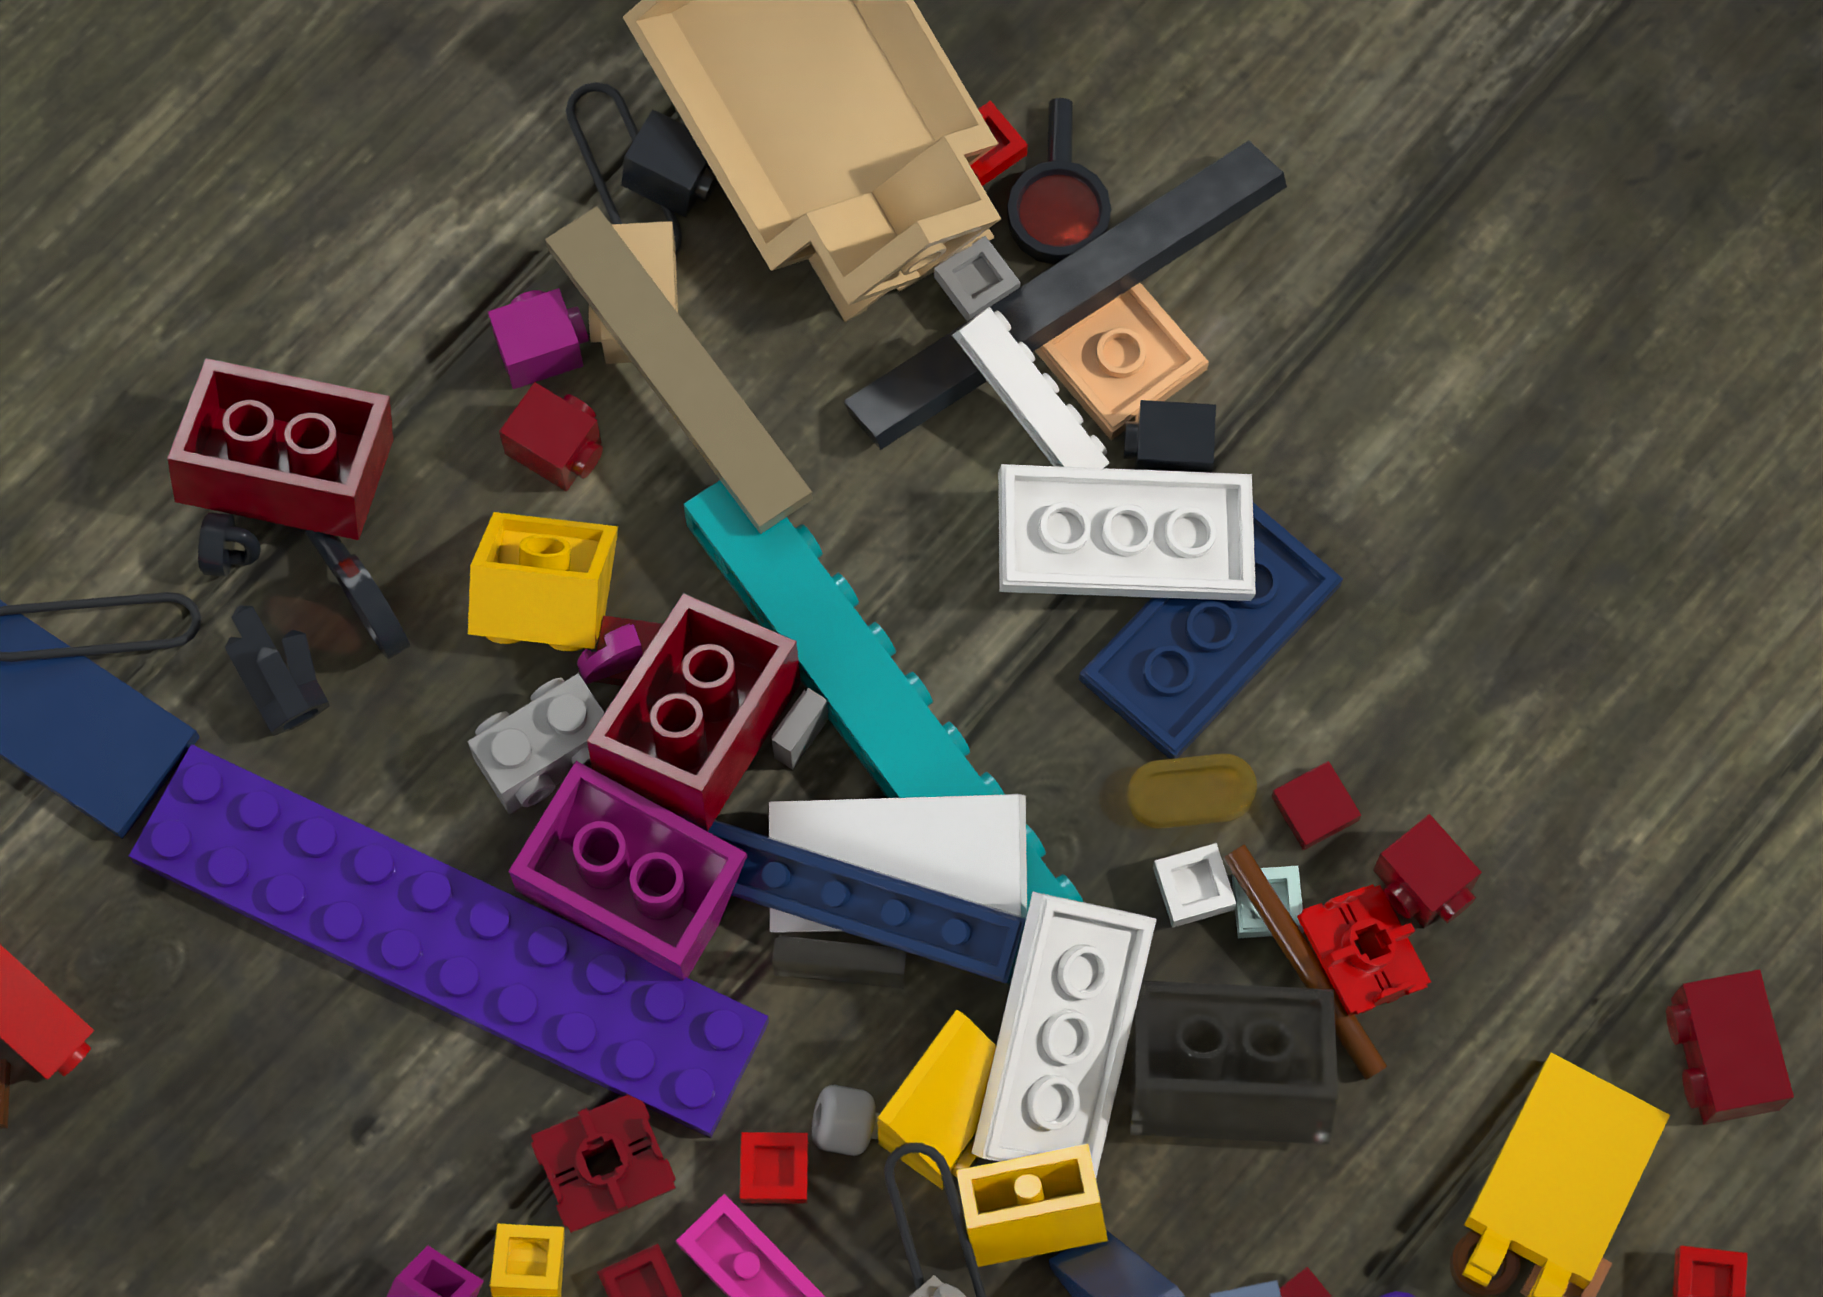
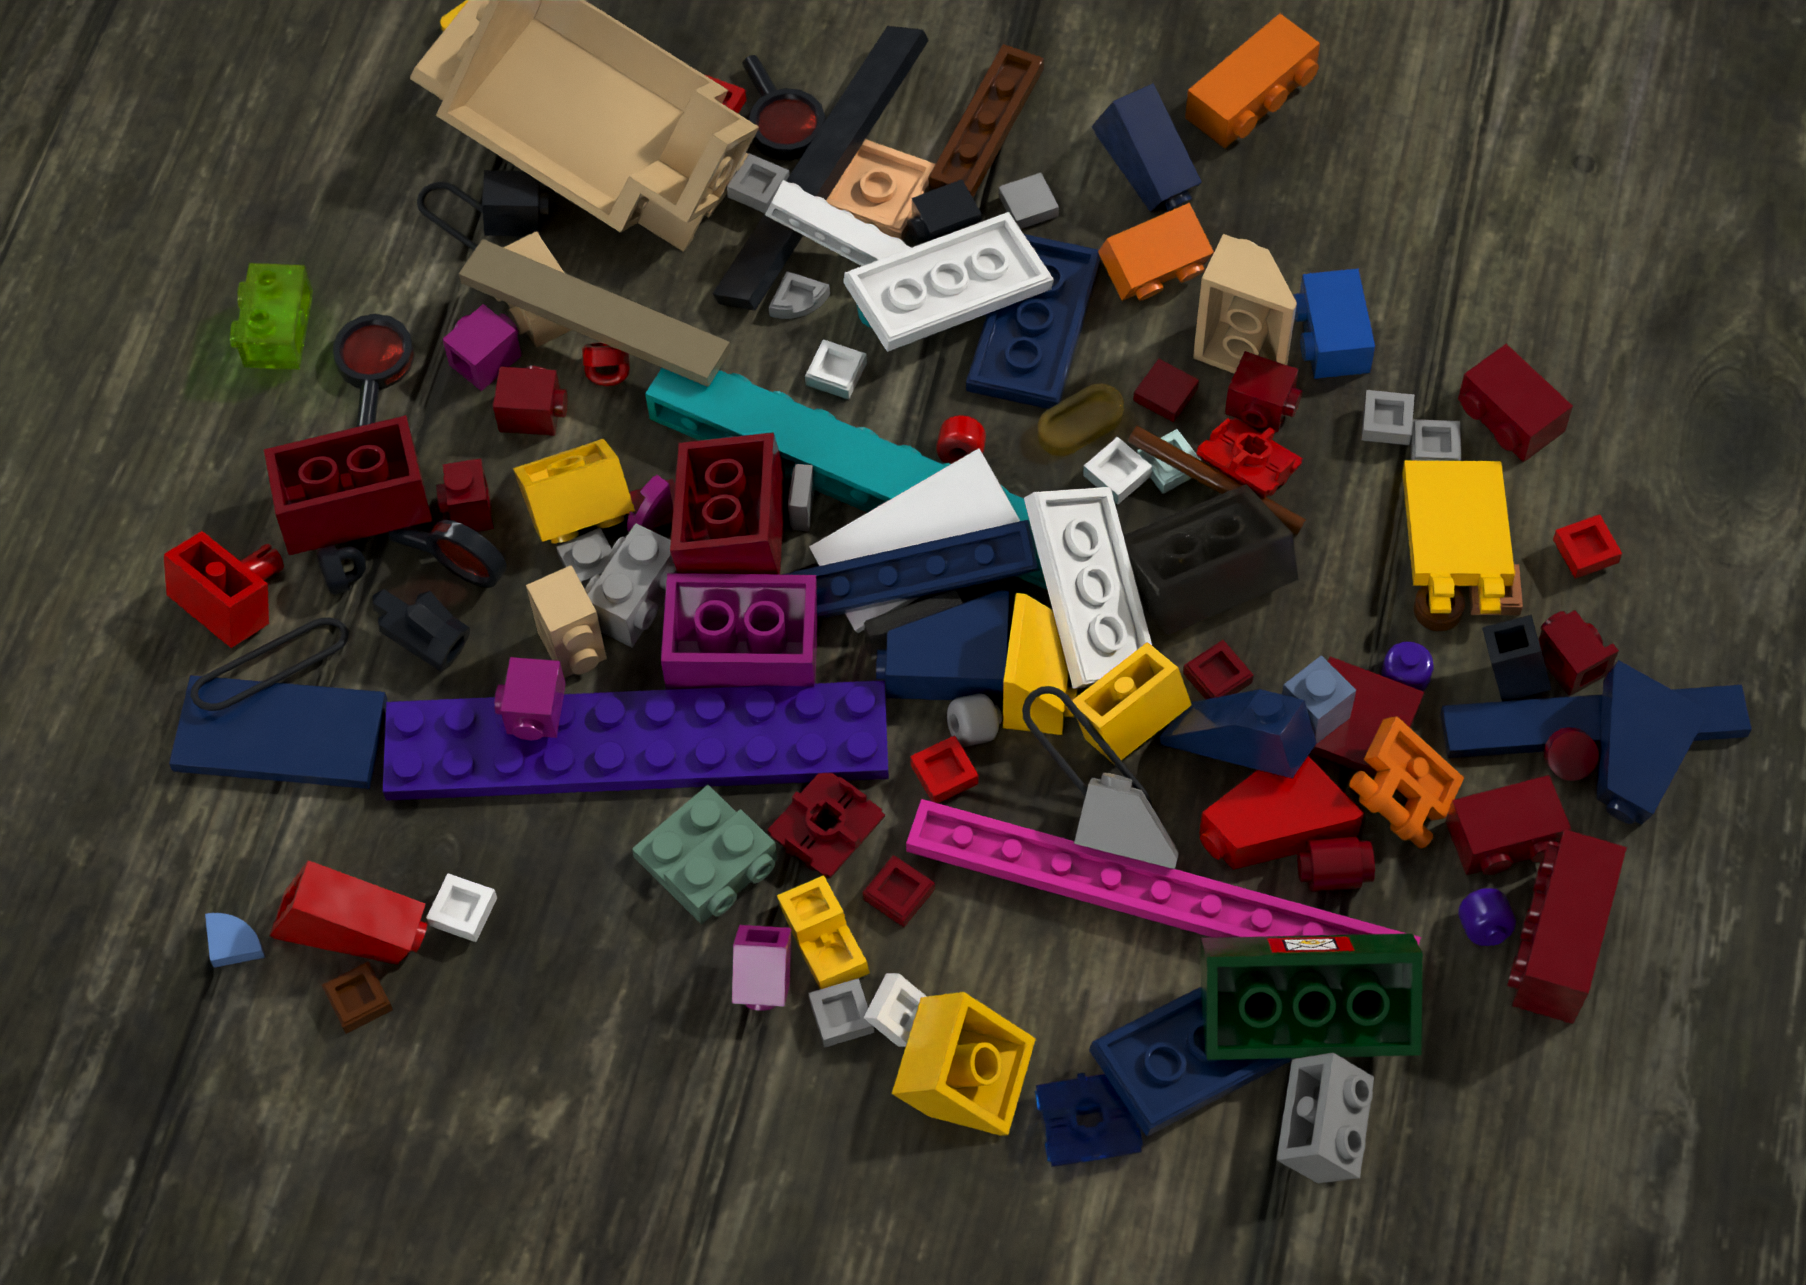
camera: 25 degrees left, 10 degrees down
none -> red brick [164,531,284,648]
none -> clear neon green brick [230,263,313,370]
none -> piece [332,314,415,427]
none -> white plate [426,874,497,942]
none -> dark red brick [436,458,494,532]
none -> magenta brick [495,657,566,740]
none -> tan brick [526,565,607,678]
none -> light grey plate [556,528,612,589]
none -> red tile [582,342,630,386]
none -> sand green plate [632,785,777,925]
none -> light grey tile [769,271,830,319]
none -> white tile [805,339,867,399]
none -> dark blue slope [876,591,1009,702]
none -> reddish brown plate [929,44,1044,198]
none -> red piece [936,415,986,464]
none -> light grey tile [999,173,1059,229]
none -> dark blue slope [1092,83,1202,212]
none -> orange brick [1098,203,1214,301]
none -> dark red tile [1183,640,1254,699]
none -> orange brick [1185,13,1320,148]
none -> tan slope [1193,234,1297,373]
none -> blue brick [1293,269,1375,379]
none -> light grey plate [1361,390,1414,445]
none -> light grey tile [1410,419,1461,461]

